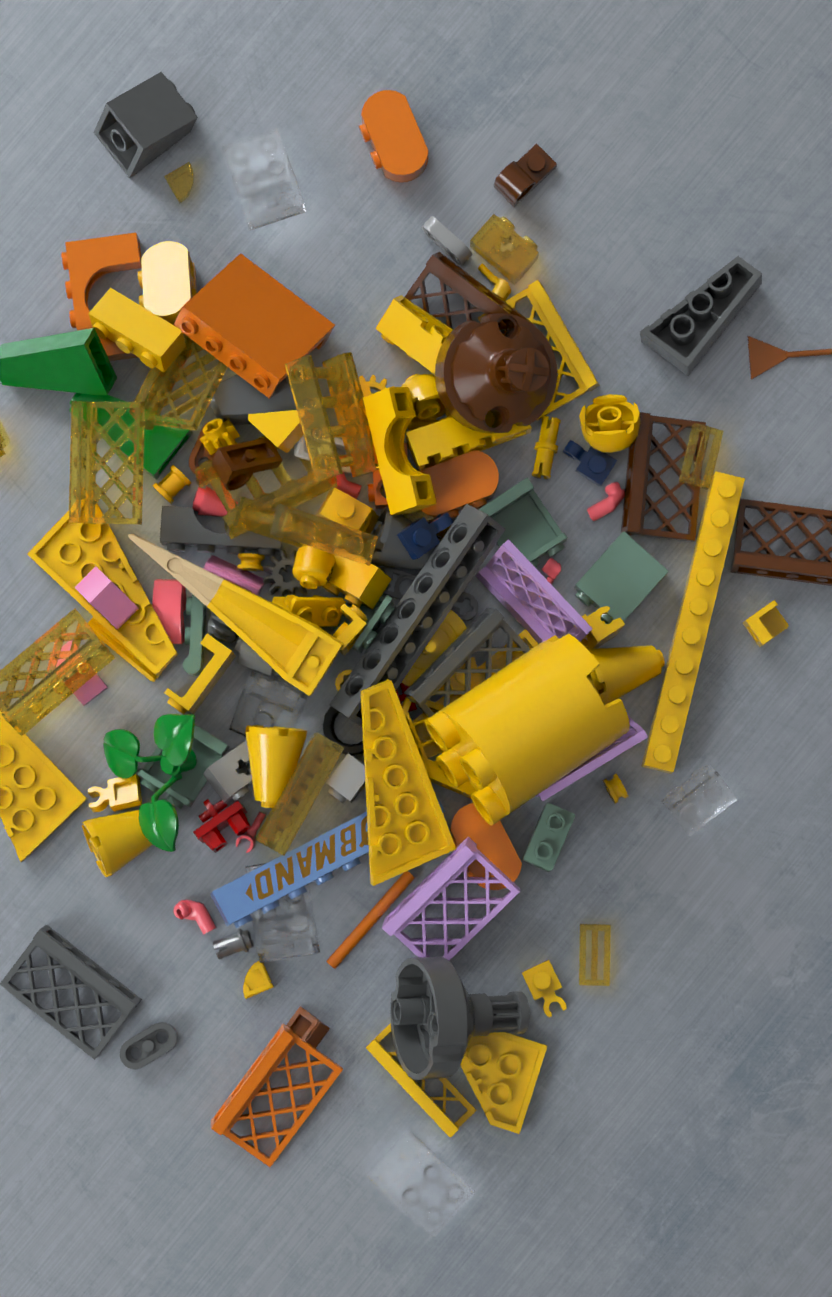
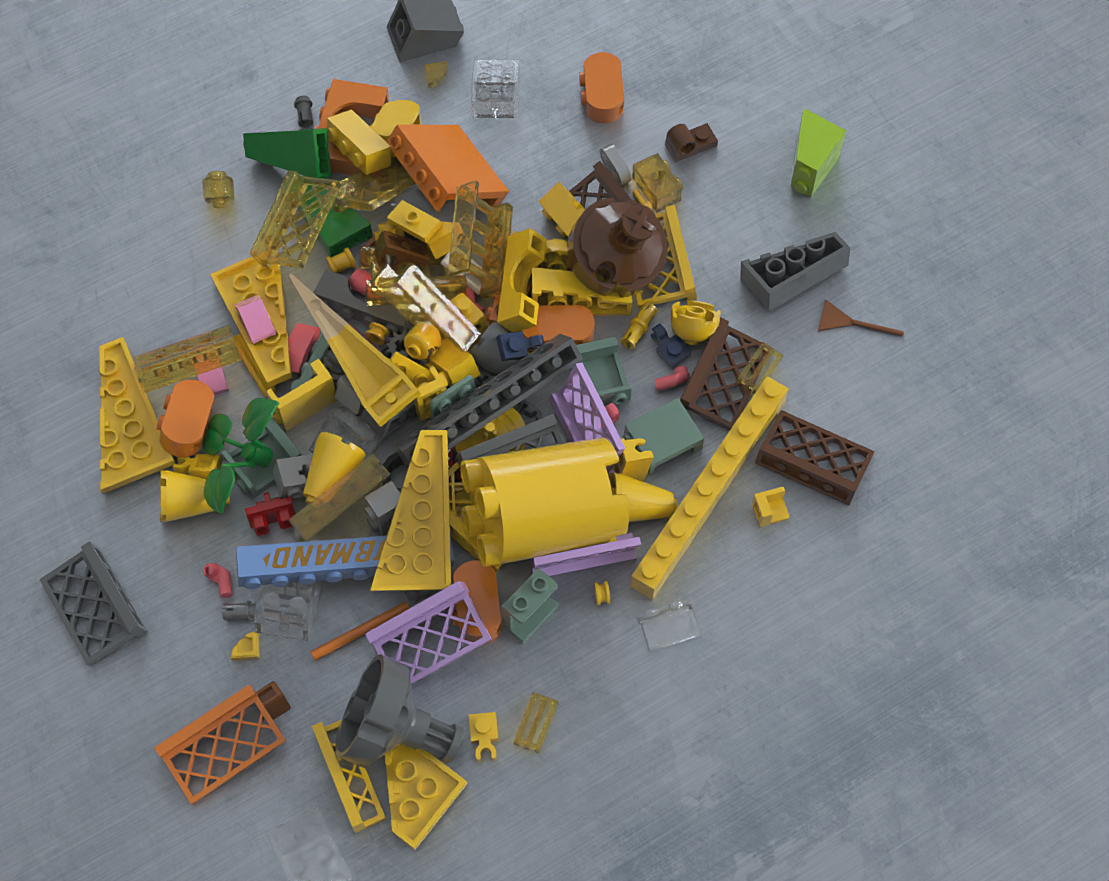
camera: 15 degrees right, 20 degrees down
dark grey plate [120,1022,178,1069] -> none
coral hand [236,811,266,853] -> none
none -> orange brick [156,380,215,457]
none -> dark grey pin [294,95,313,127]
none -> yellow plate [387,200,442,243]
none -> lime slope [791,109,847,197]

